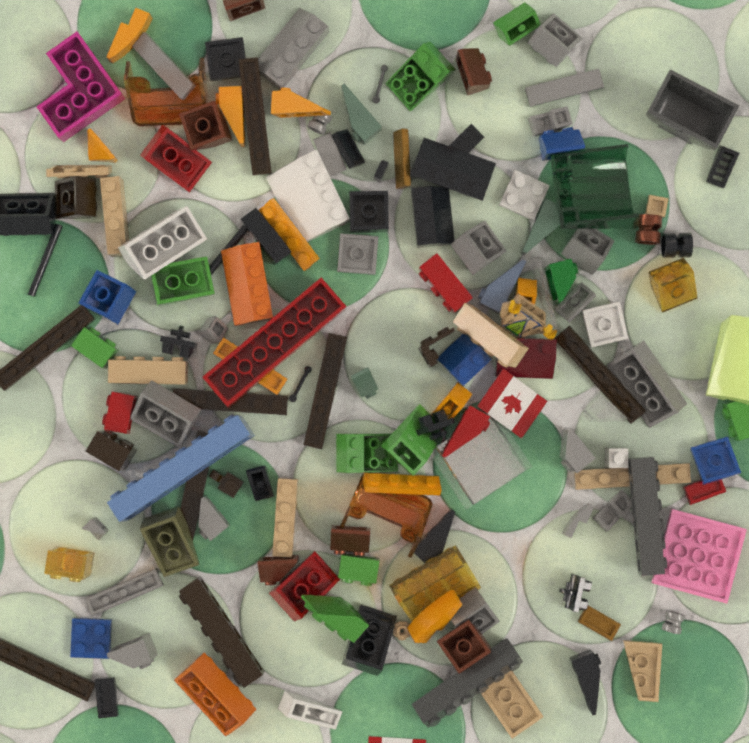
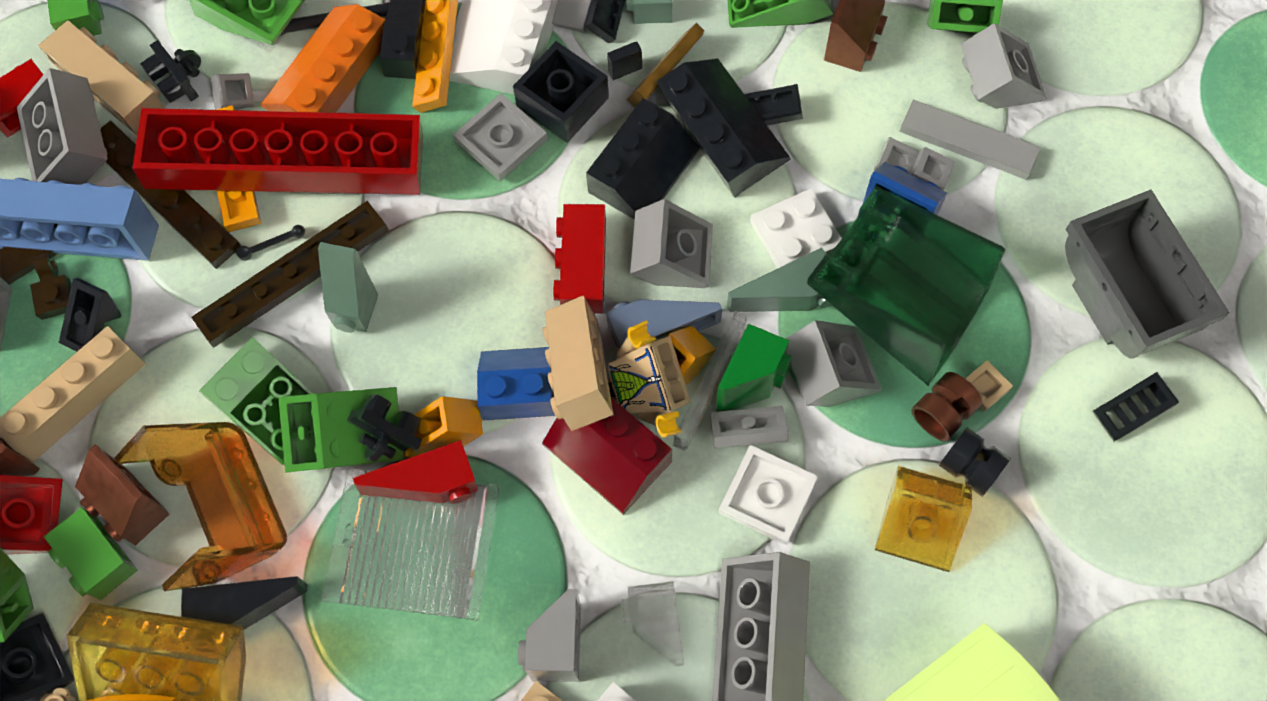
camera: 50 degrees right, 20 degrees down
light orange plate [363,473,442,496] -> none
dark brown bracket [418,327,455,368] -> none
sticker [477,369,547,439] -> none
dark brown tile [554,325,646,424] -> none

